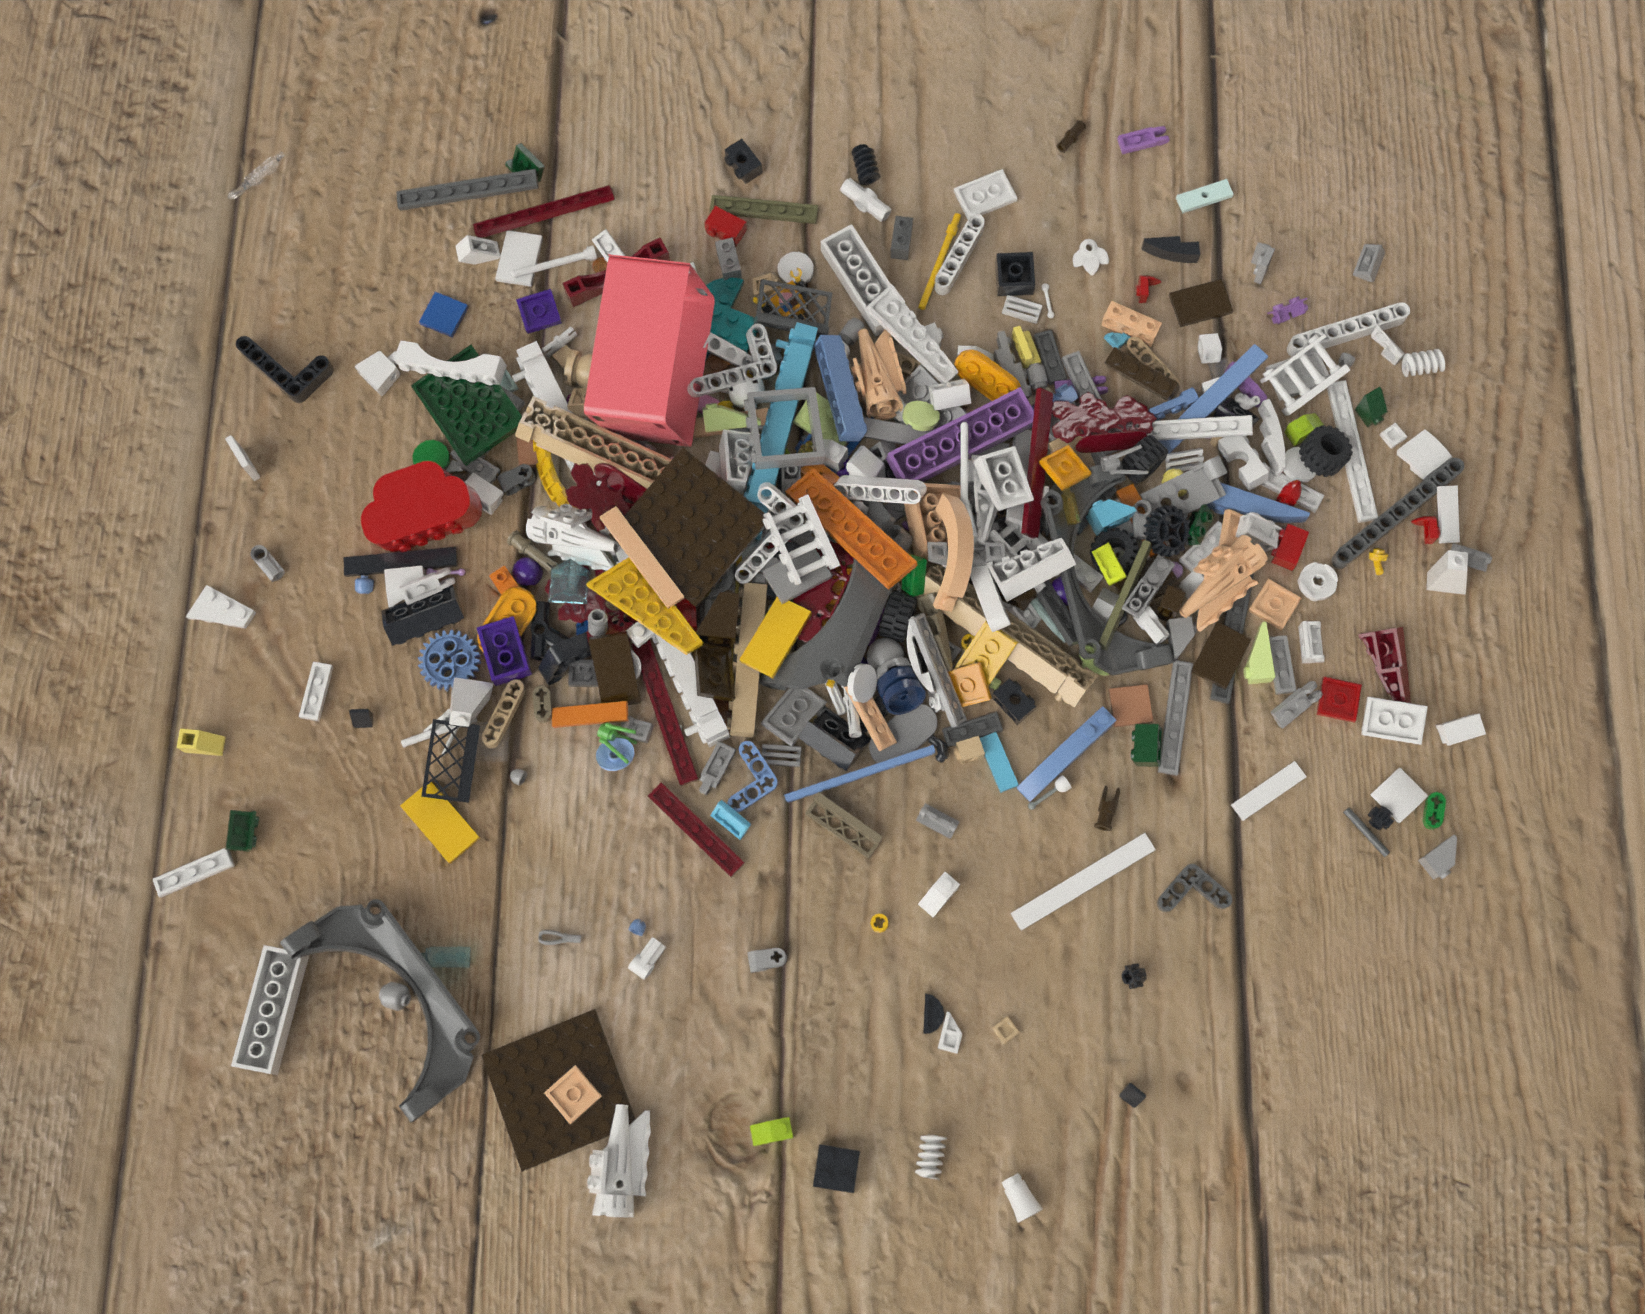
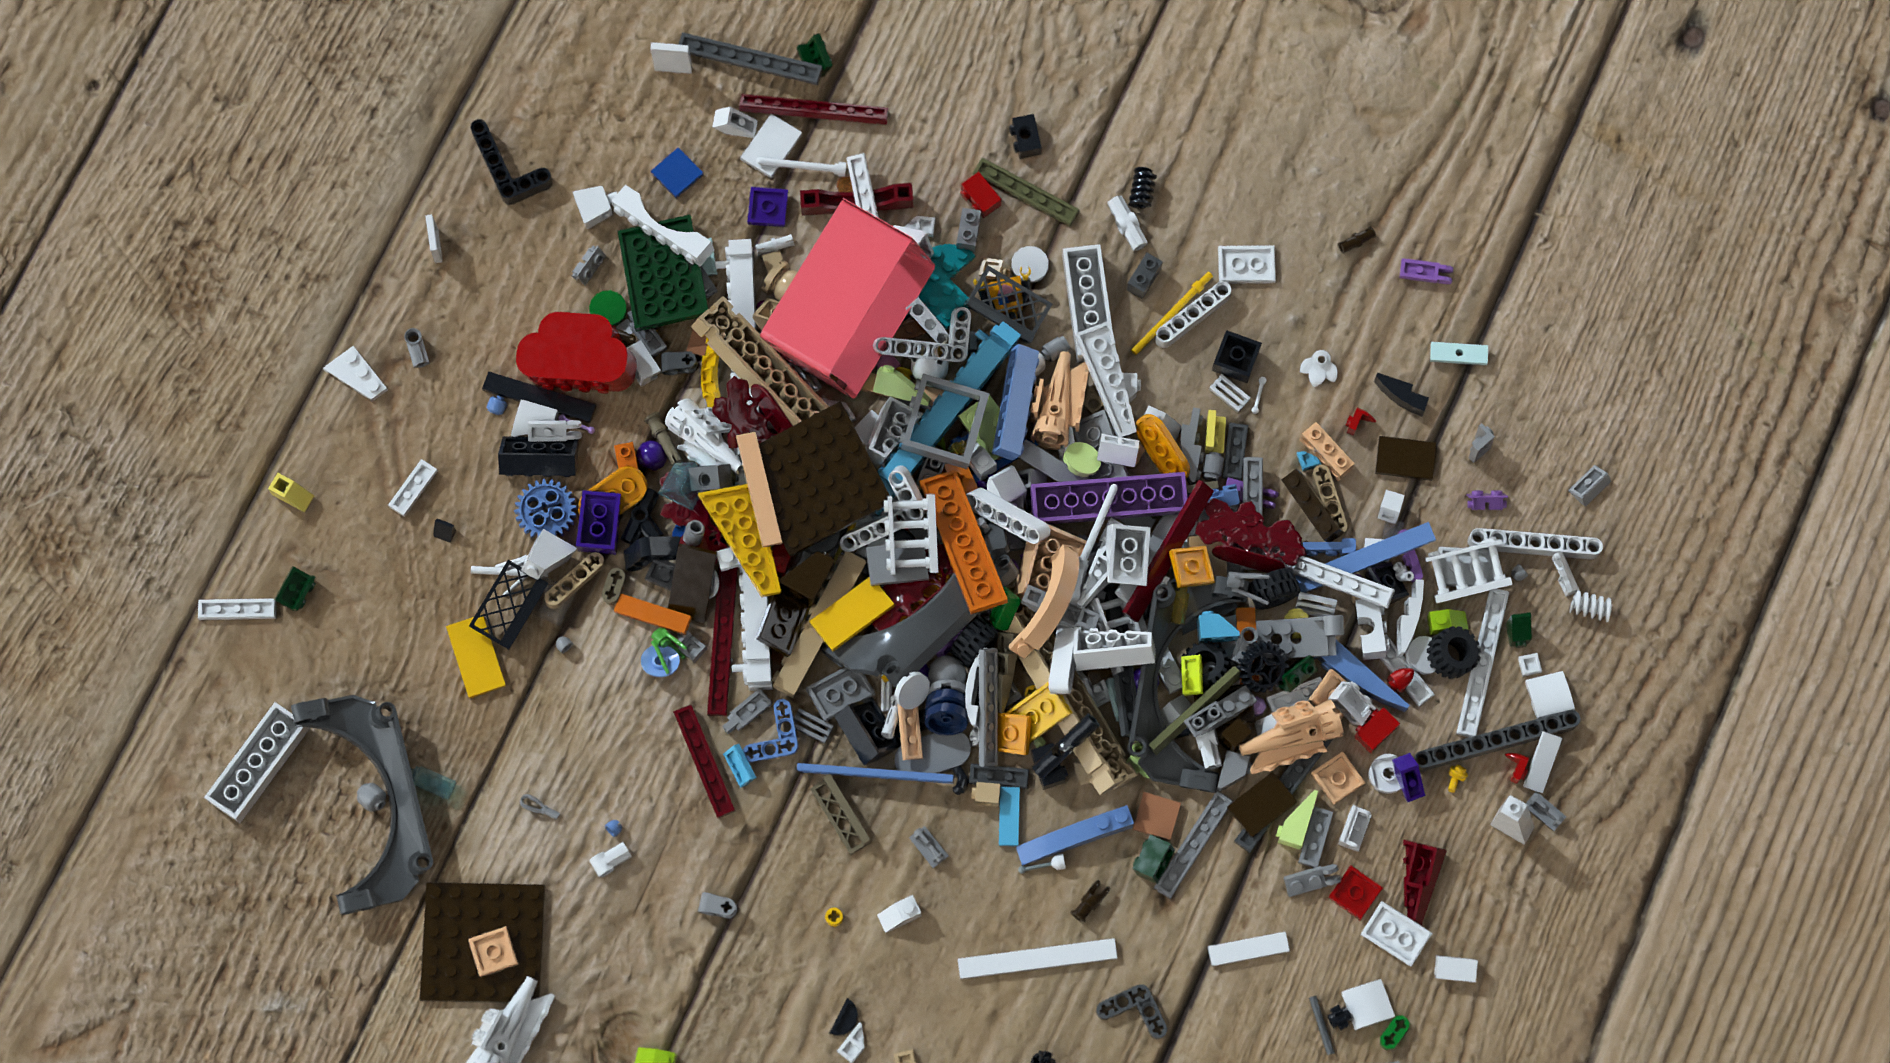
camera: 20 degrees right, 0 degrees up
none -> light grey hinge [572,246,606,285]
none -> white tile [651,42,692,74]
none -> dark grey brick [689,464,733,493]
none -> black piece [1032,713,1100,779]
none -> dark purple slope [1392,753,1426,803]

